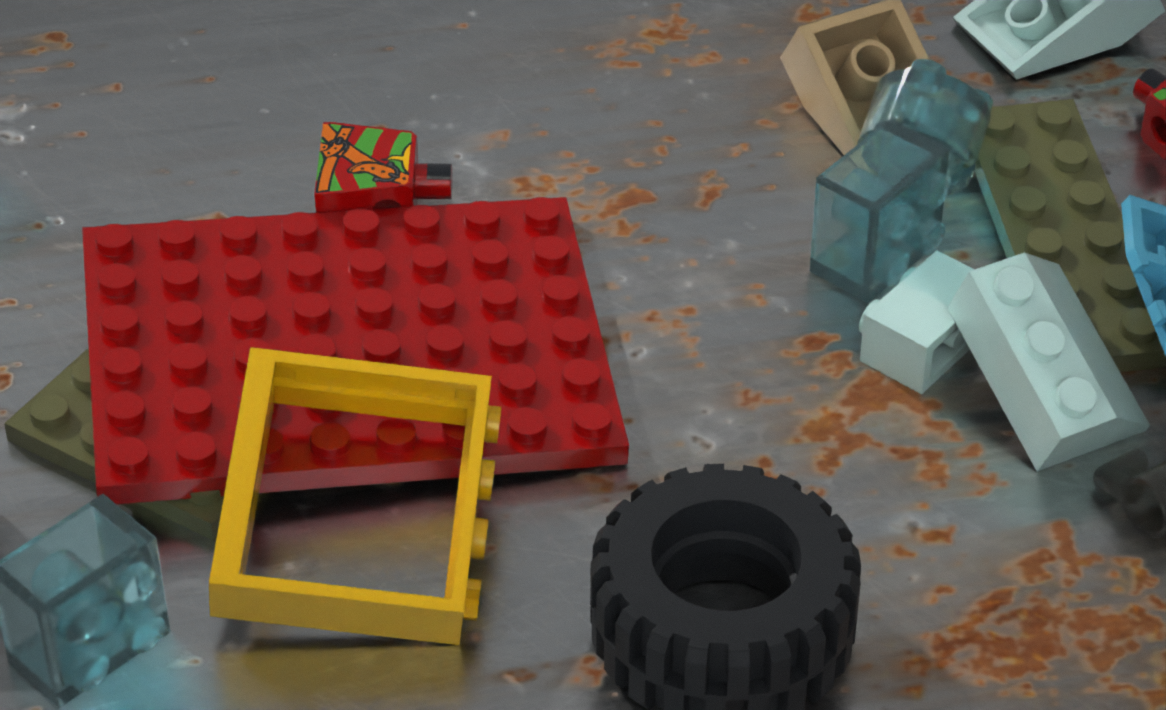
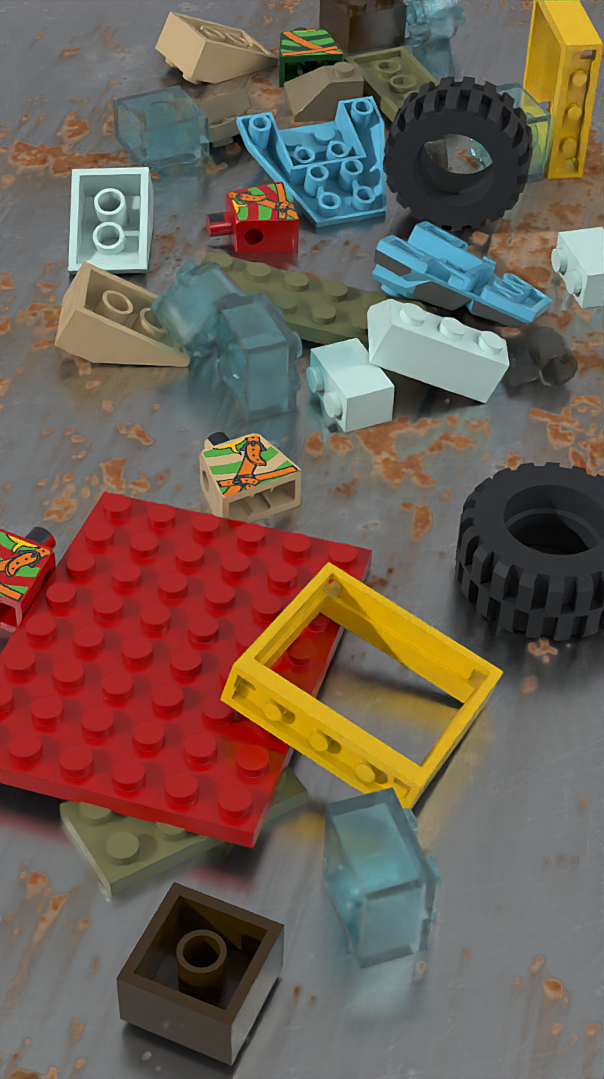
camera: 65 degrees left, 0 degrees up
none -> tan torso [199,432,302,523]

